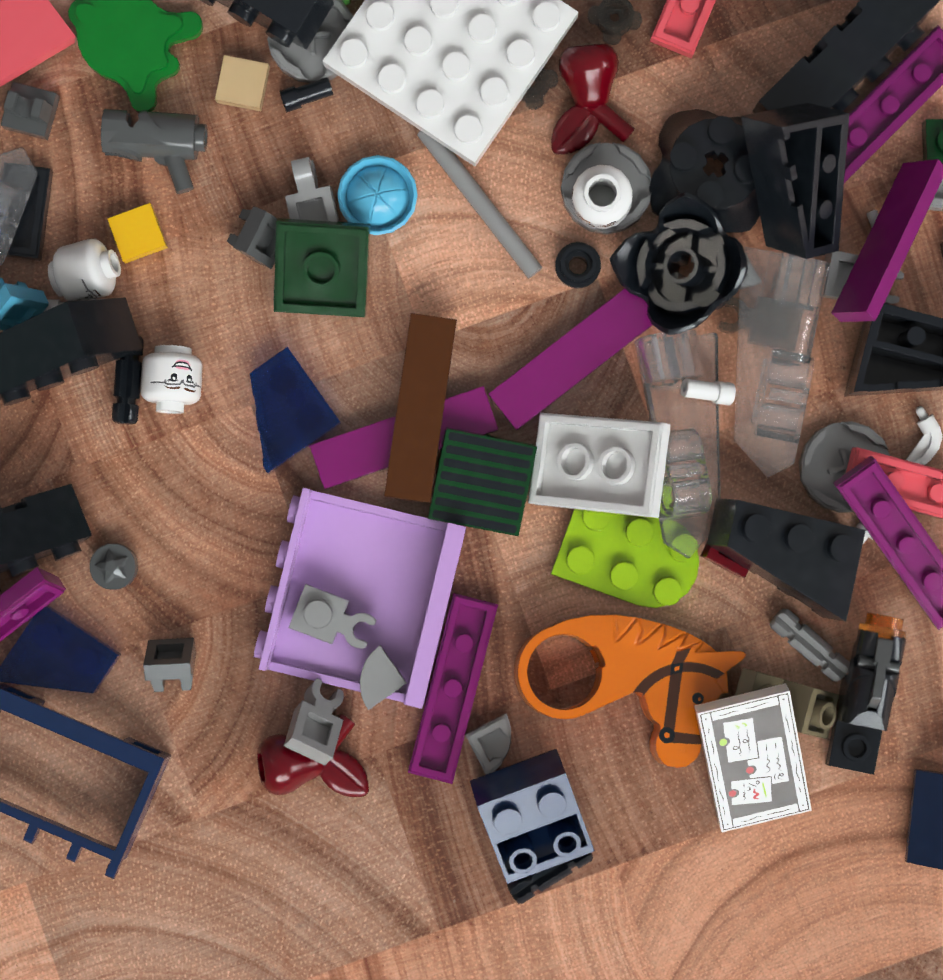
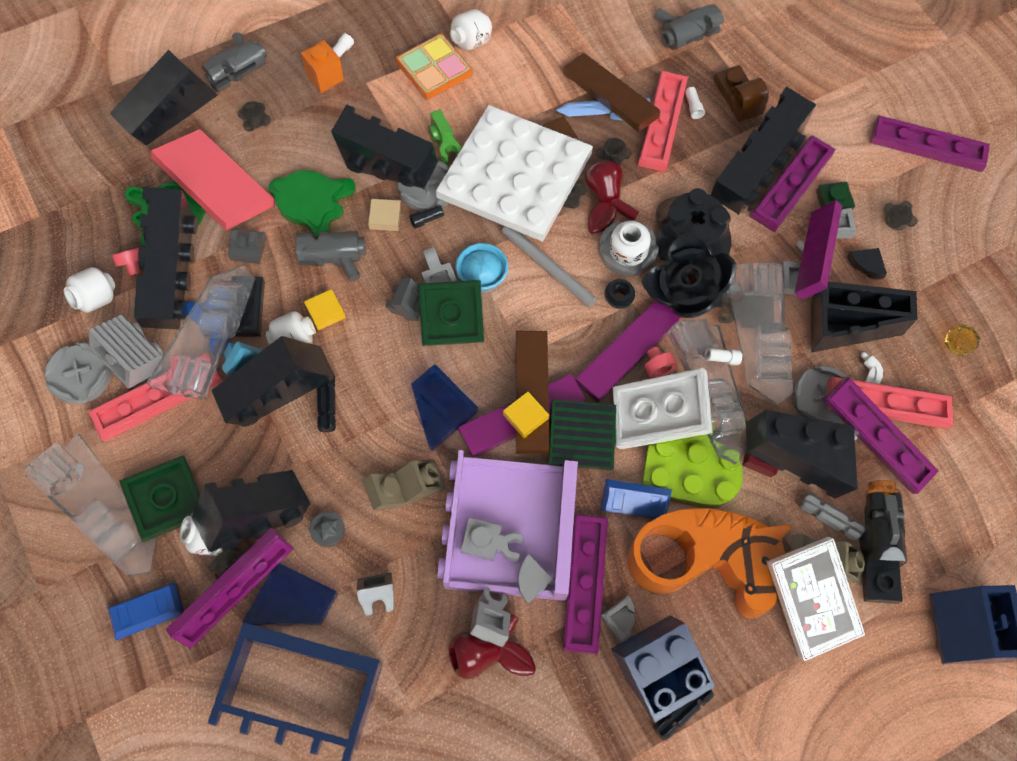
camera: 15 degrees left, 20 degrees down
white head [140,345,203,414] -> none
black wedge [741,103,849,259] -> none
none -> dark tan slope [363,460,445,511]
none -> yellow tile [503,392,549,438]
none -> blue tile [601,479,672,519]
none -> coral tile [644,347,678,379]

